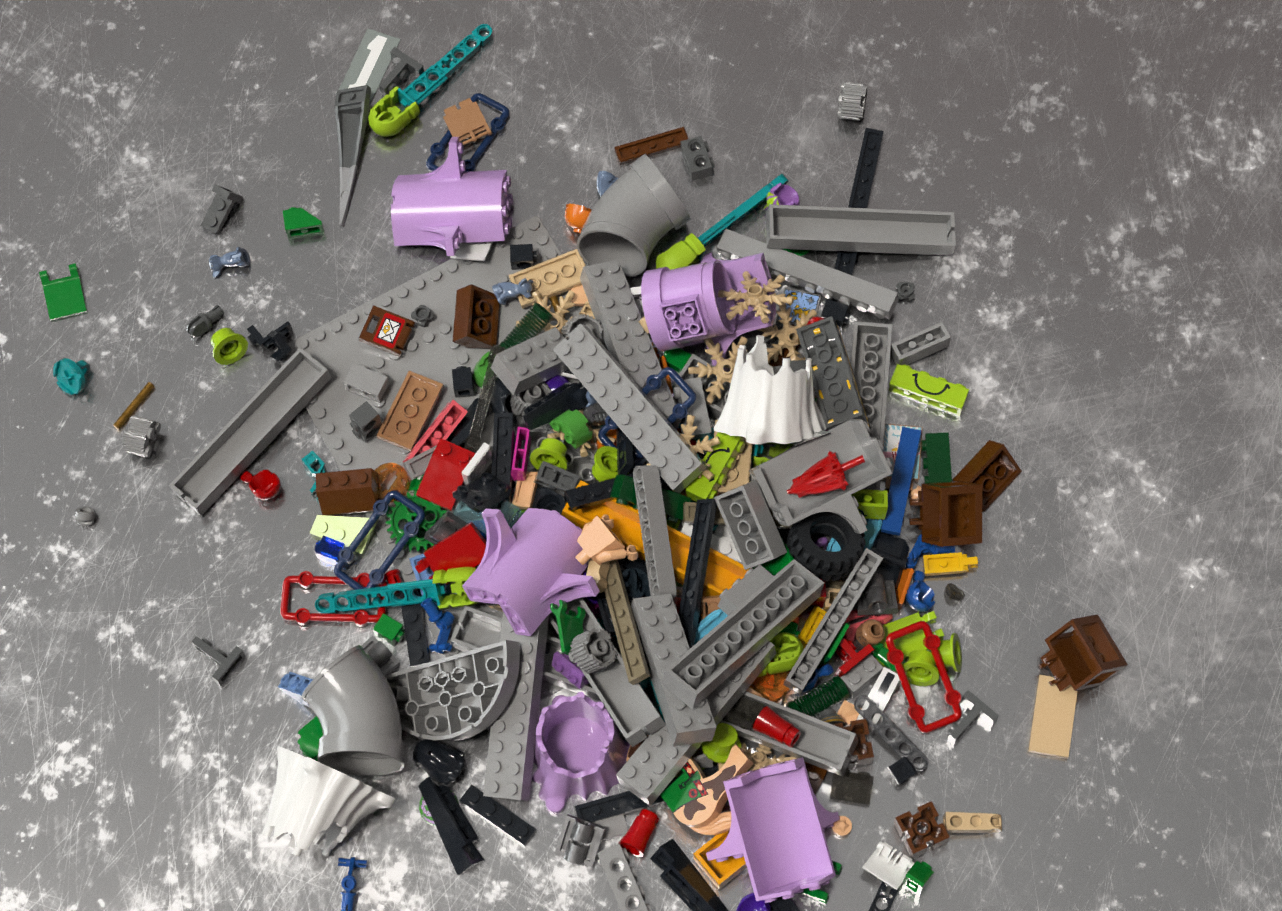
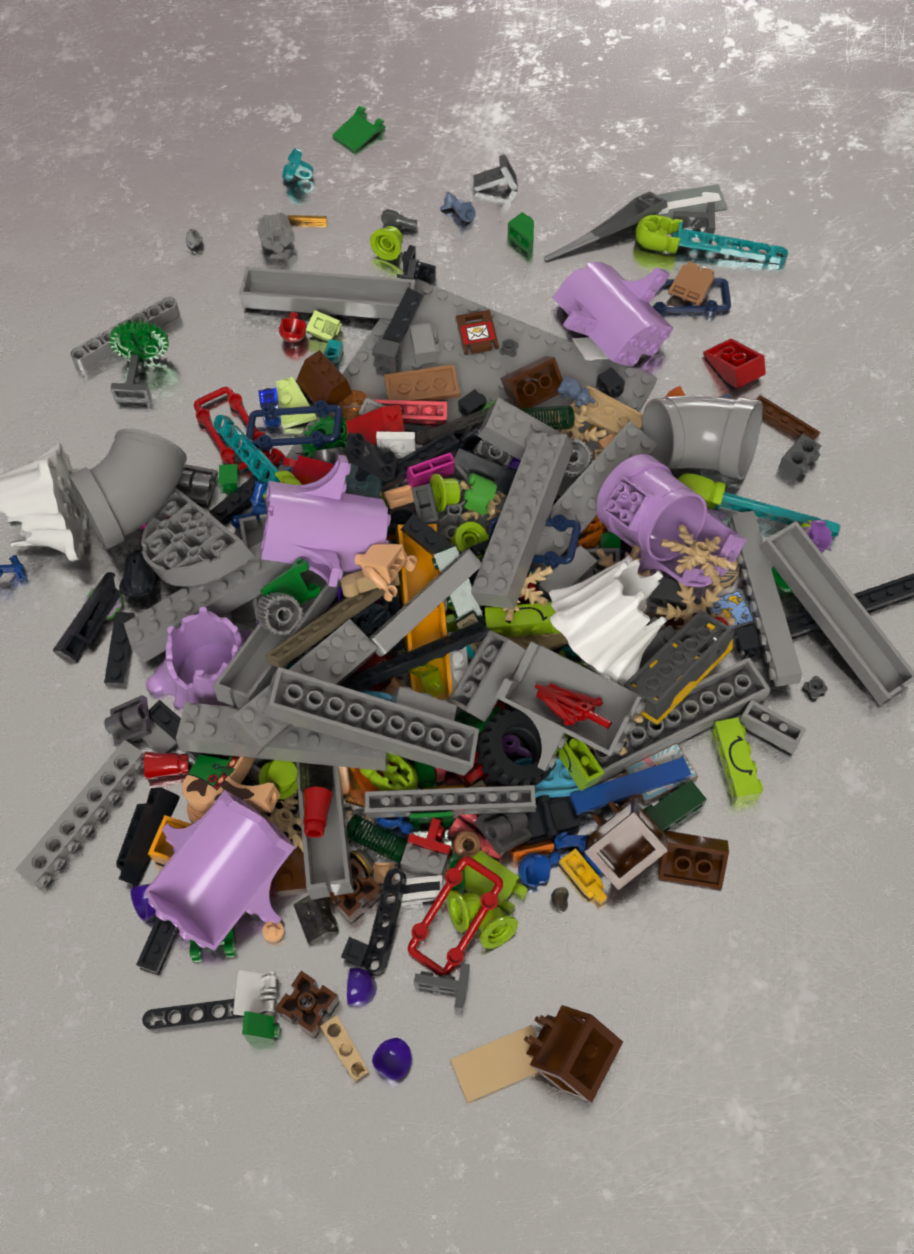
camera: 55 degrees right, 5 degrees down
none -> light grey beam [70,296,180,370]
none -> green gear [110,320,169,362]
none -> yellowish green piece [306,310,342,342]
none -> dark purple helmet [347,967,377,1007]
none -> dark purple helmet [372,1038,412,1080]
none -> black plate [382,287,424,344]
none -> clear neon green bracket [410,662,445,698]
none -> red slope [703,338,766,388]

